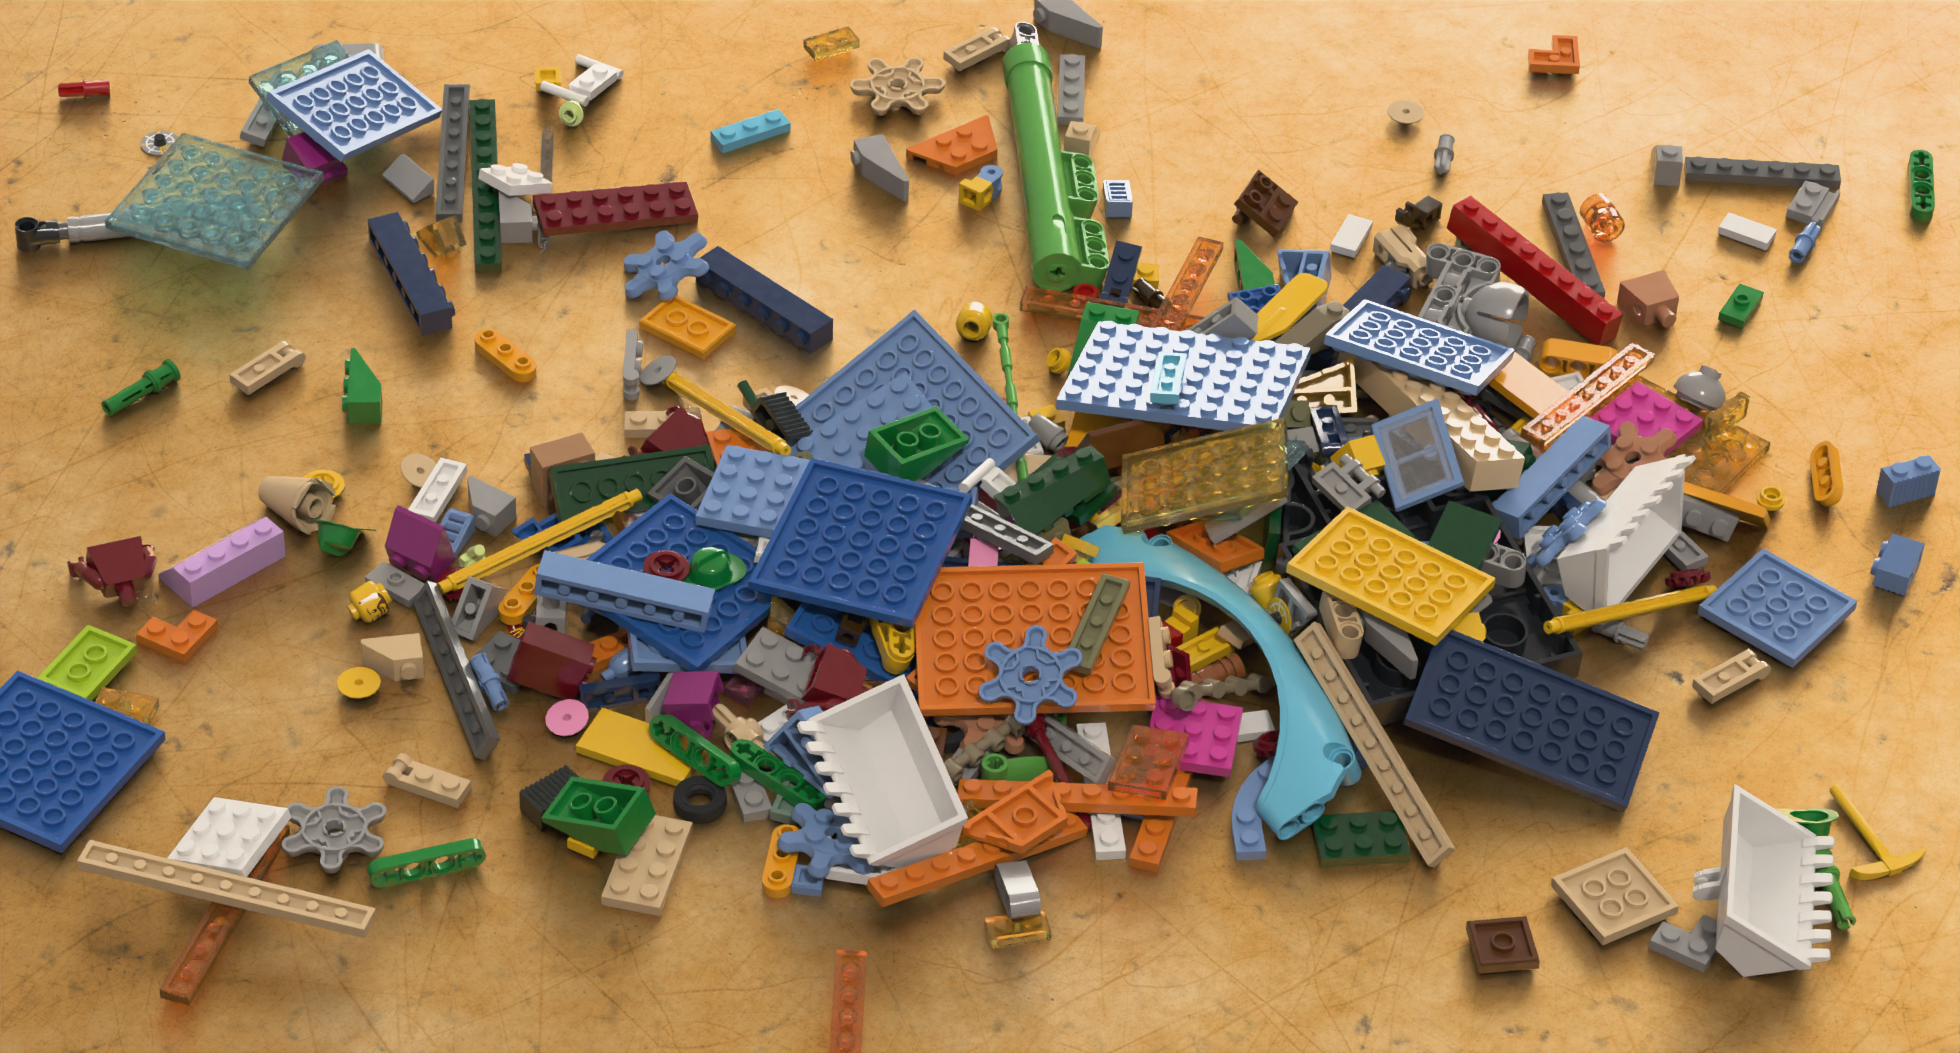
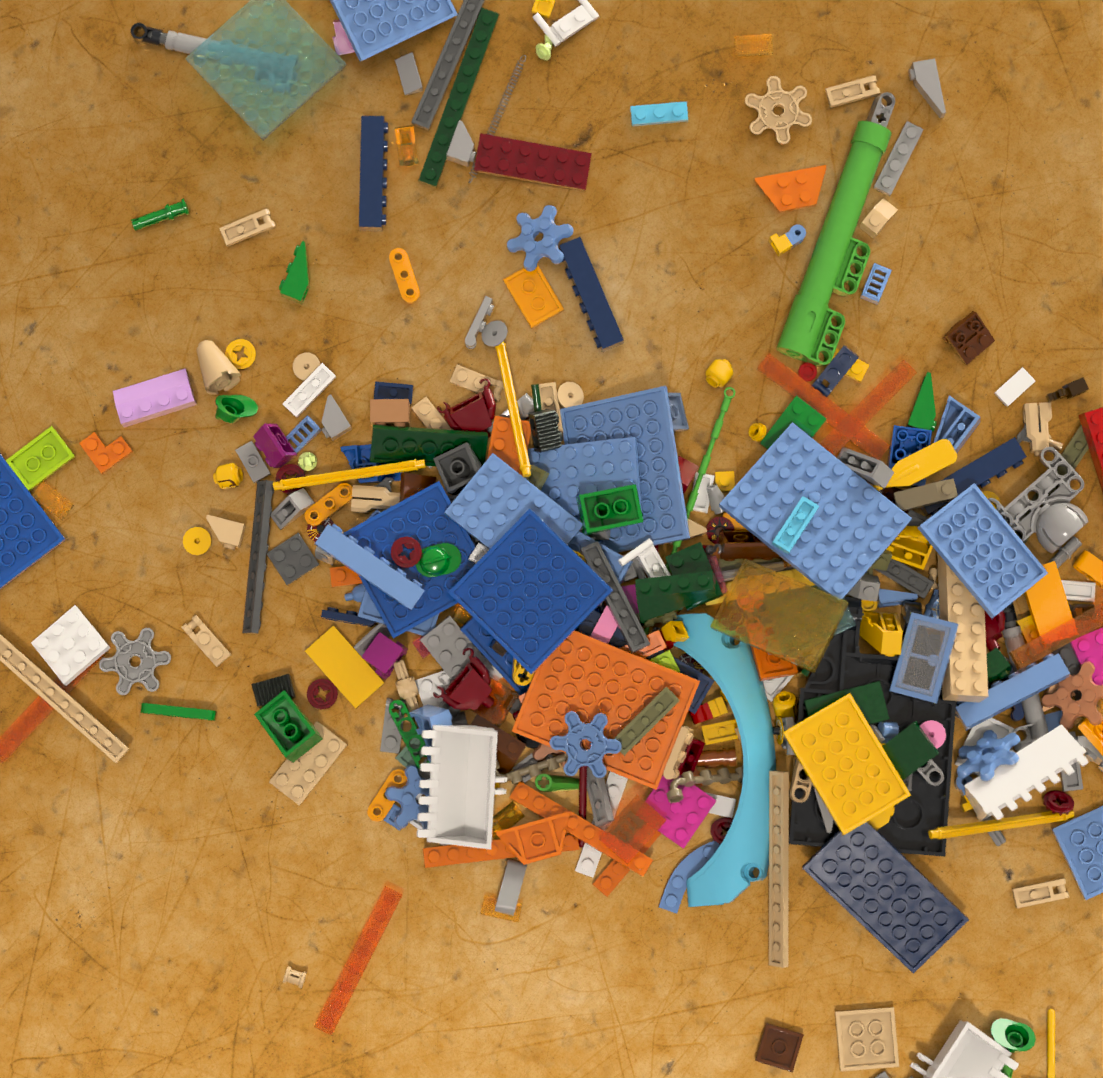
camera: 25 degrees right, 40 degrees up
dark red torso [67,536,157,607] -> none
medium blue pin [469,653,510,711] -> none
white plate [478,163,553,196] -> none
dark red brick [507,621,597,700] -> none
bright pink piece [545,699,589,736] -> none
green beam [649,714,742,787] -> none
black tyre [673,776,727,824] -> none
light grey slope [850,134,909,202] -> none
dark brown axle [1132,278,1177,320] -> none
dark blue plate [1309,405,1349,458] -> none
dark green plate [1311,811,1410,867] -> none
light grey plate [1312,453,1386,511] -> none

